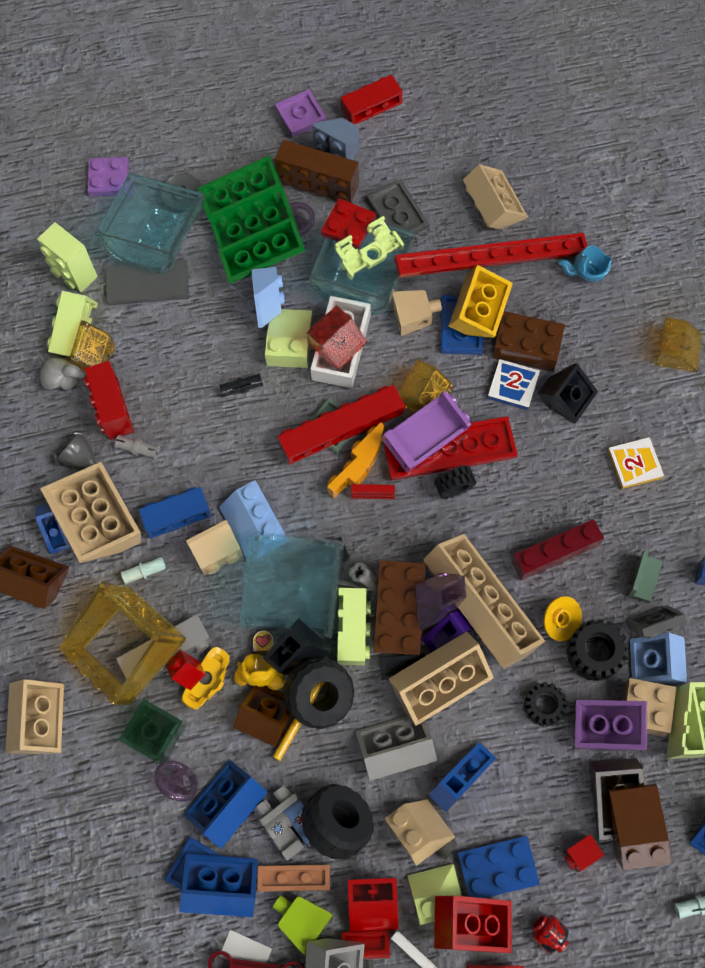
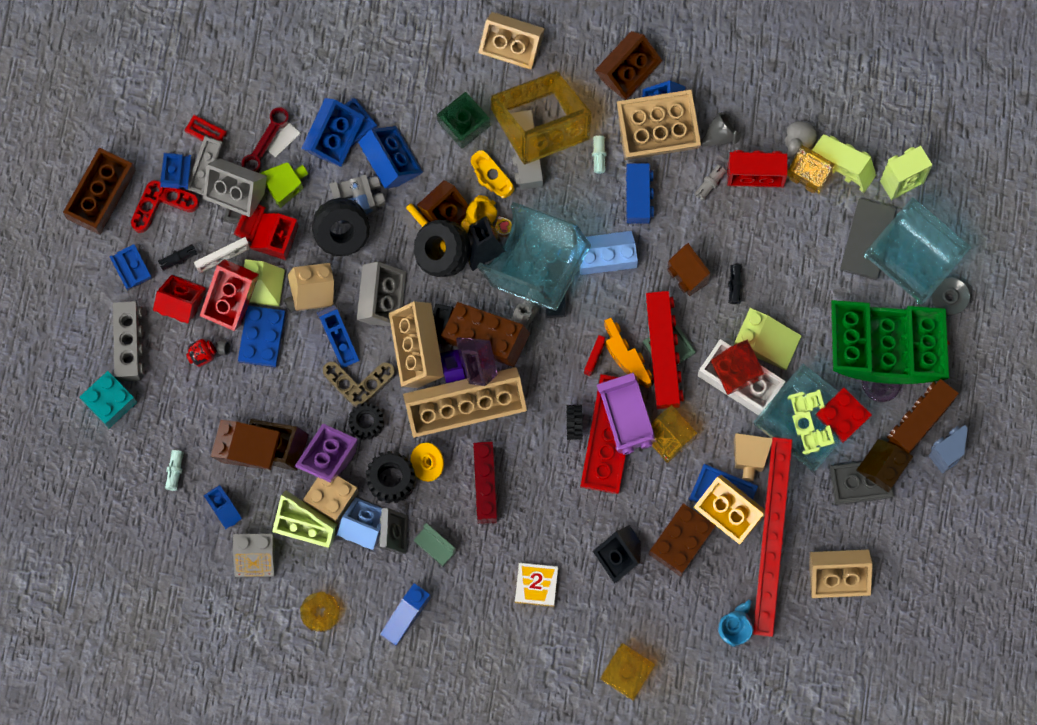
camera: 110 degrees right, 5 degrees up
medium lavender plate [88,157,129,196] -> none
clear purple piece [154,761,198,802] -> none
red brick [165,649,206,691] -> none
tan slope [186,520,243,575] -> none
light blue slope [252,267,285,328] -> none
nougat plate [257,865,330,892] -> none
medium lavender plate [275,89,327,137] -> none
yellowish green wedge [338,588,371,666] -> none
red brick [341,75,403,125] -> none
tile [487,359,540,410] -> none
red brick [563,834,604,872] -> none
none -> dark grey hinge [215,340,231,356]
none -> dark tan beam [323,362,395,407]
none -> reddish brown slope [667,243,711,297]
none -> dark brown slope [856,439,913,493]

